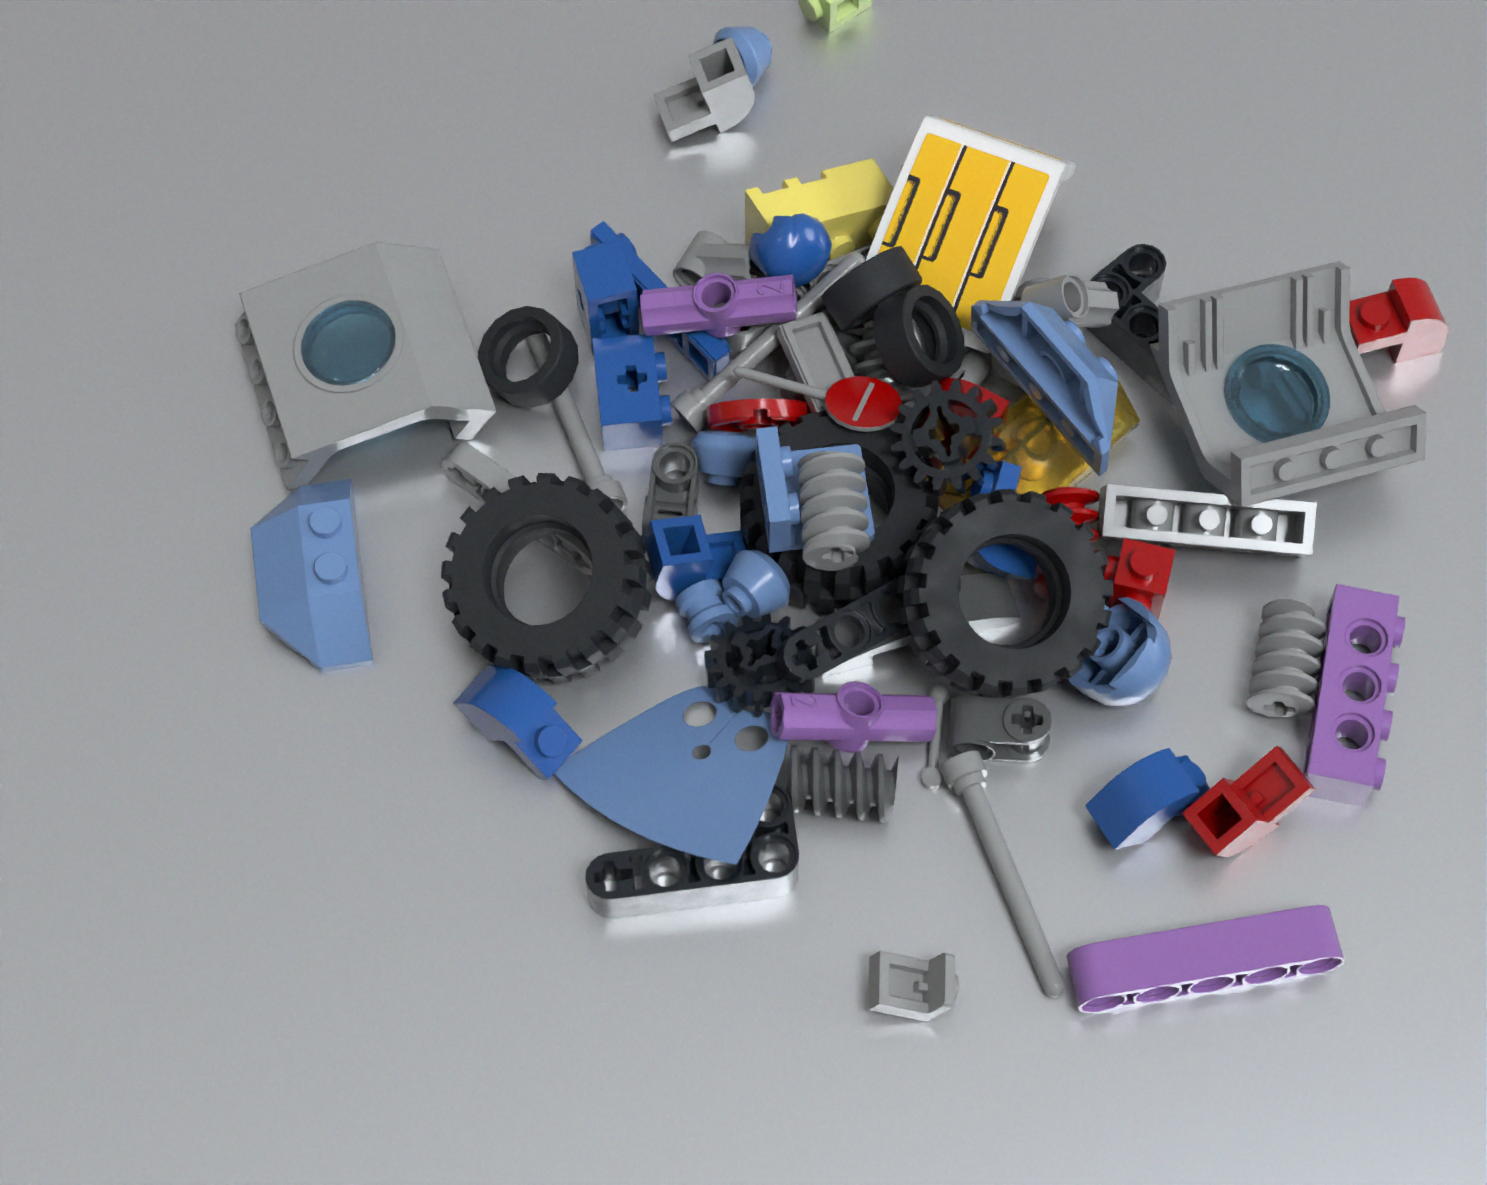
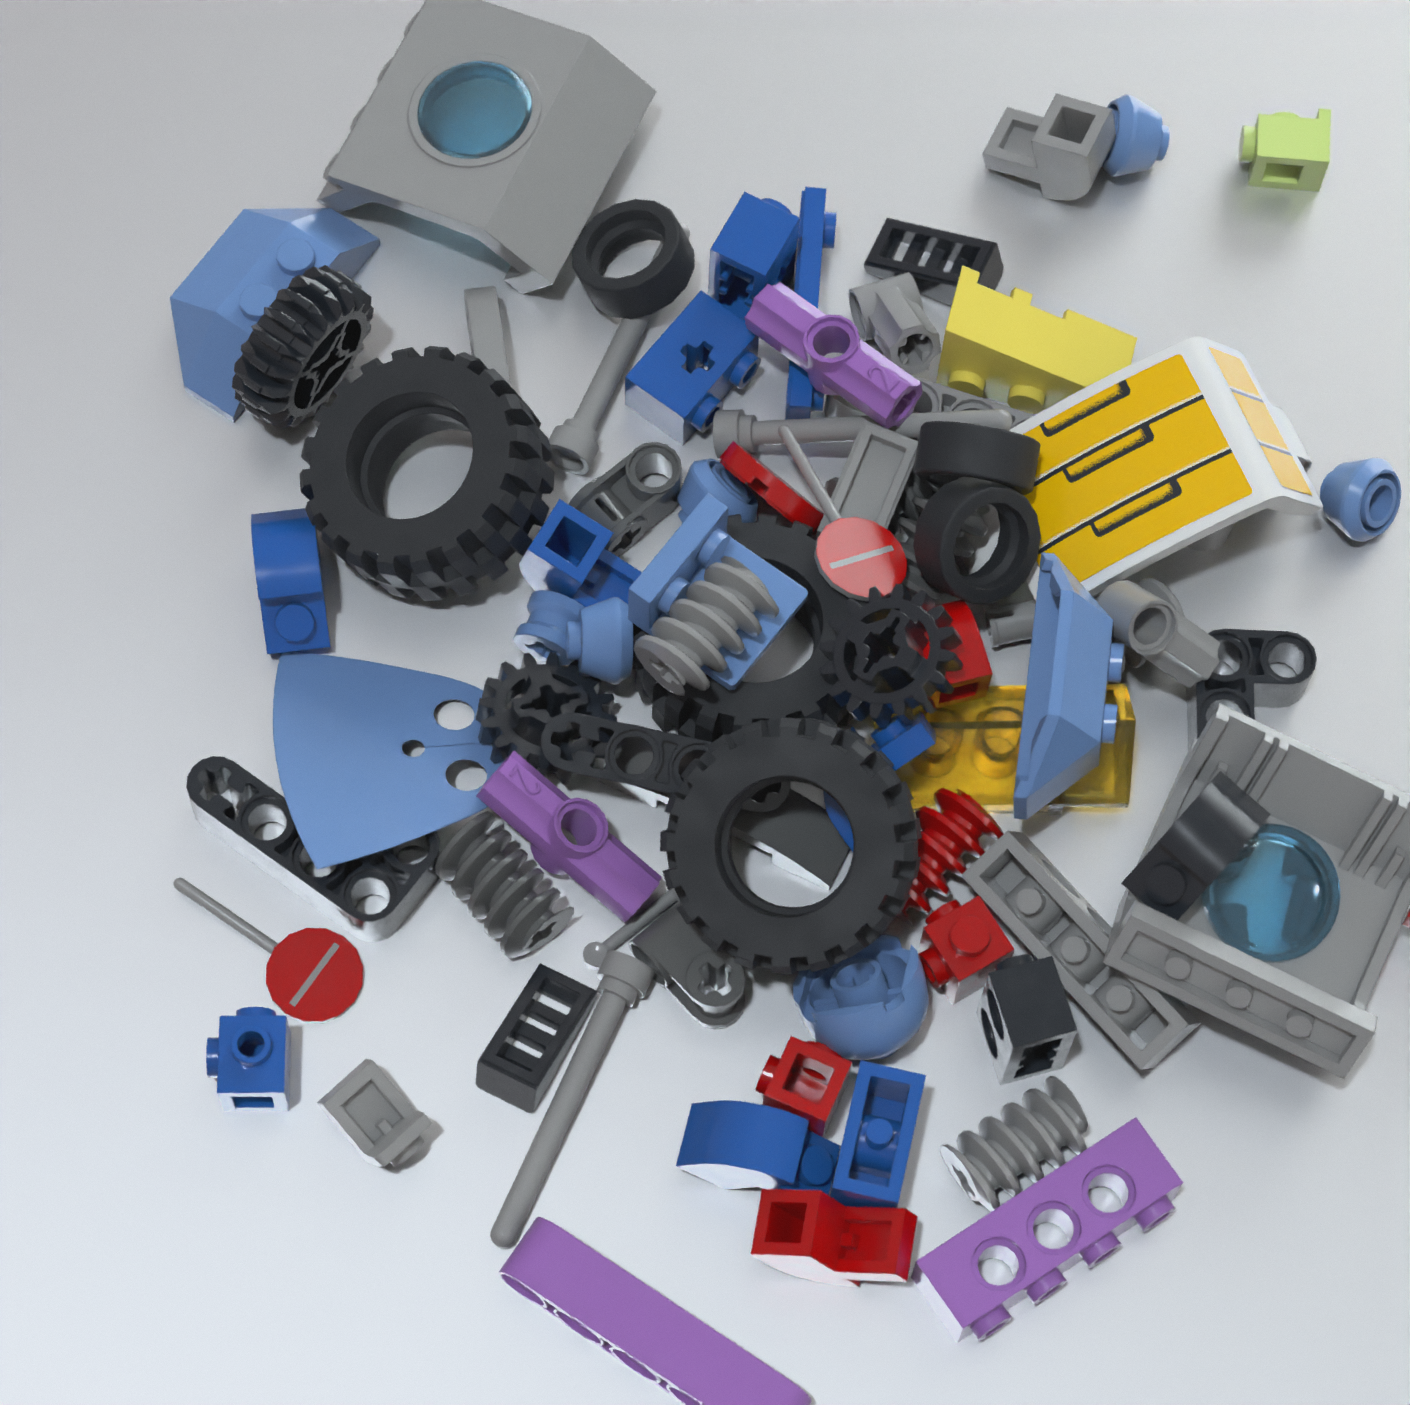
camera: 40 degrees right, 5 degrees up
blue hair [750,213,832,287] -> none
none -> red piece [173,878,363,1023]
none -> blue brick [206,1007,291,1111]
none -> black gear [232,265,374,430]
none -> black slope [475,963,598,1113]
none -> red brick [755,1036,852,1137]
none -> blue brick [830,1060,926,1208]
none -> black slope [863,218,1003,306]
none -> black brick [976,954,1077,1085]
none -> black brick [1121,771,1271,921]
none -> medium blue cone [1320,458,1401,542]

